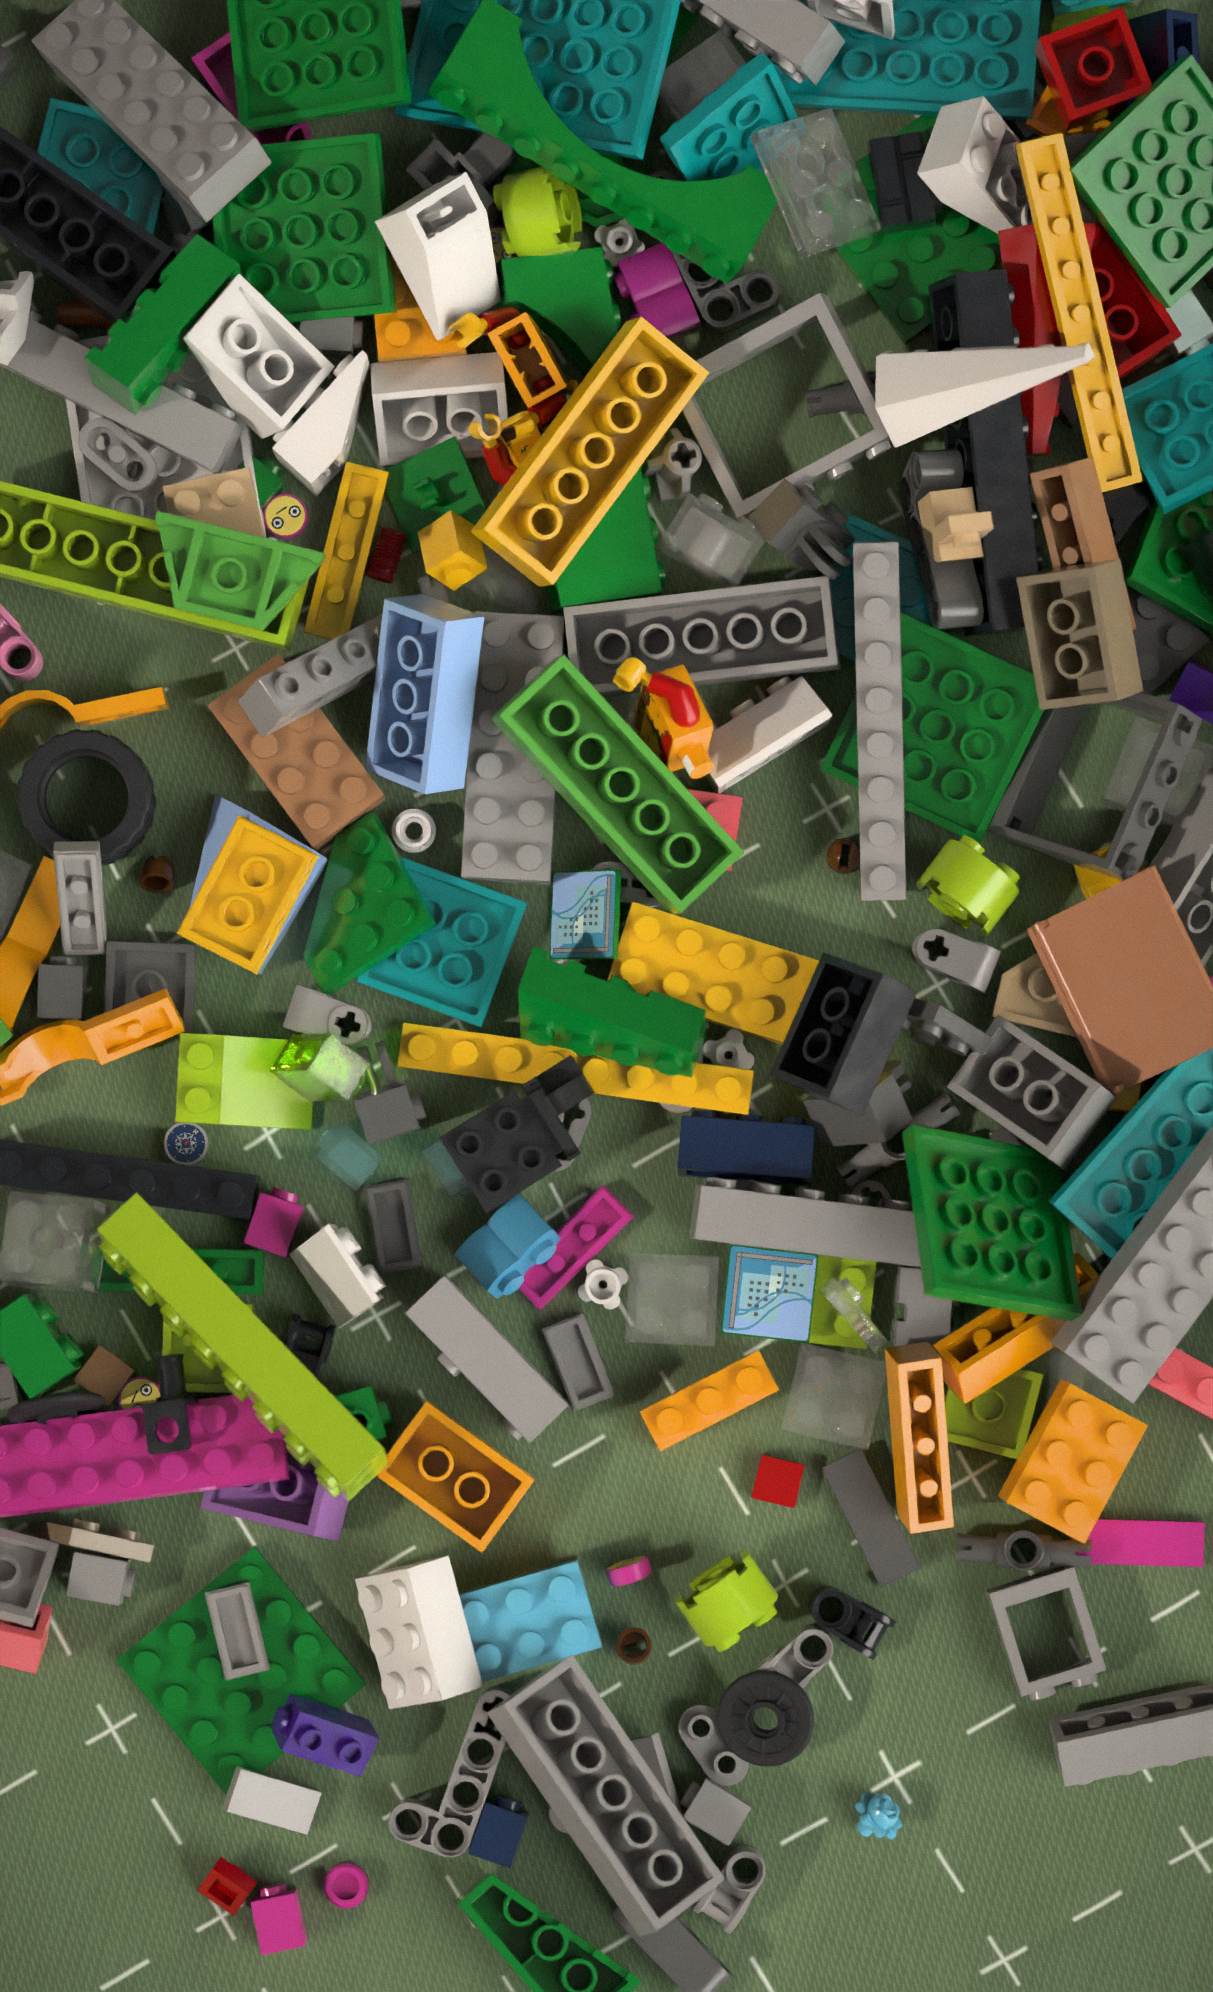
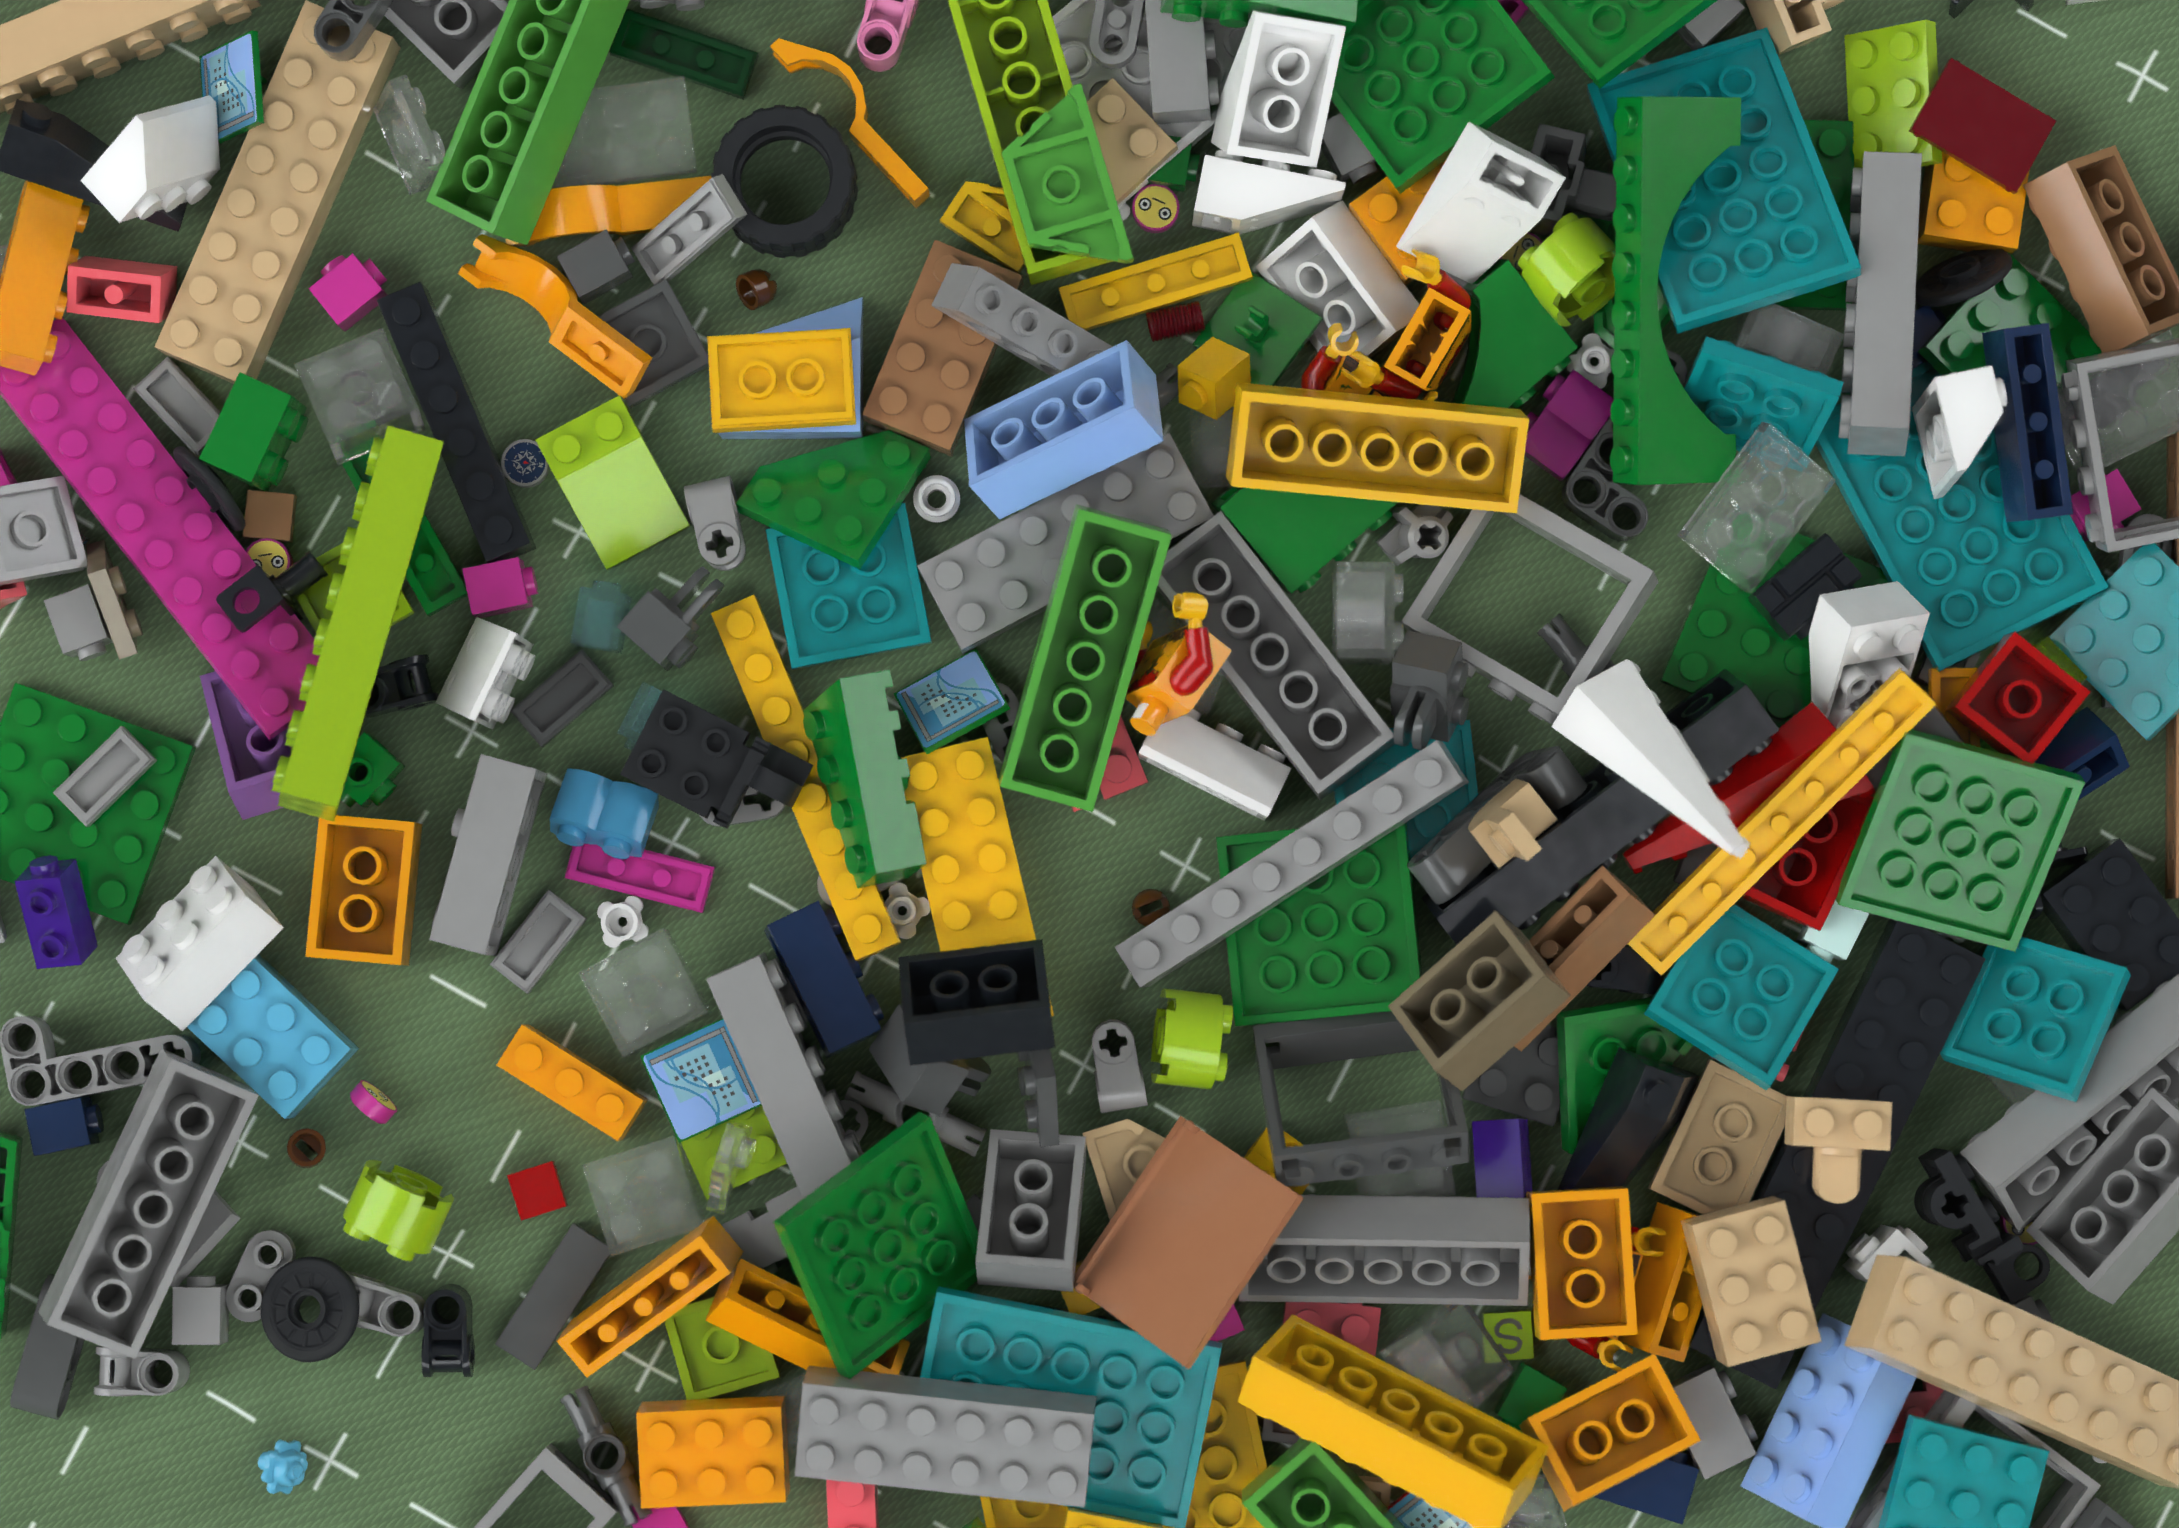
camera: 60 degrees right, 0 degrees up
clear neon green brick [270,1033,370,1101] -> none
none -> yellow wing [940,181,1025,274]

